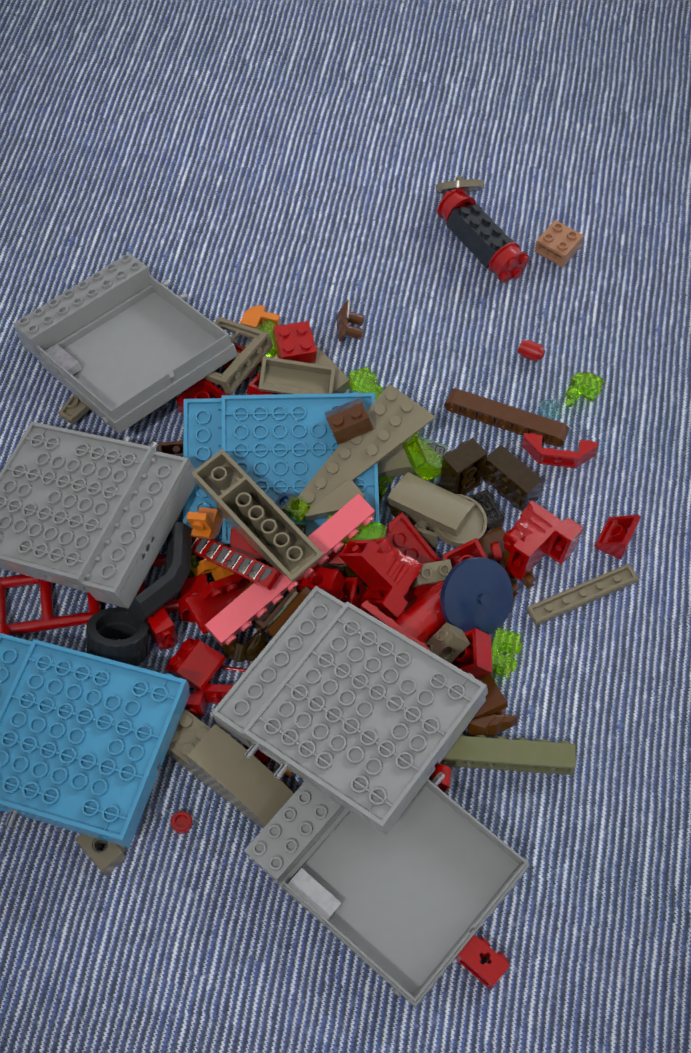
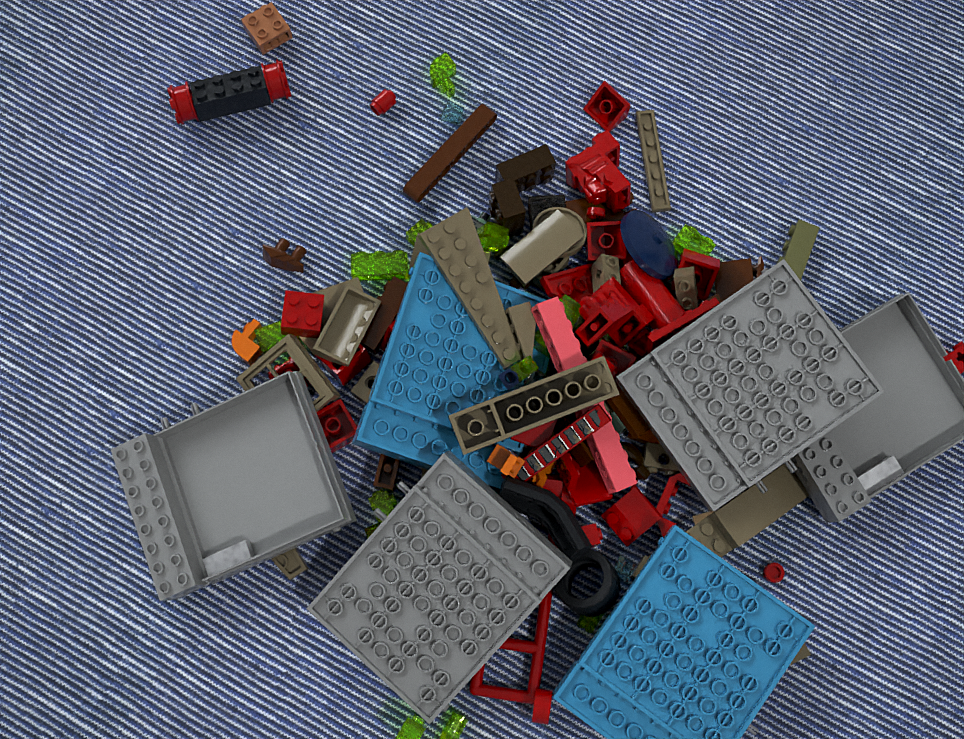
camera: 75 degrees left, 15 degrees up
reddish brown slope [325,398,373,445] -> none
dark tan piece [436,176,484,194] -> none
red slope [522,433,598,469] -> none

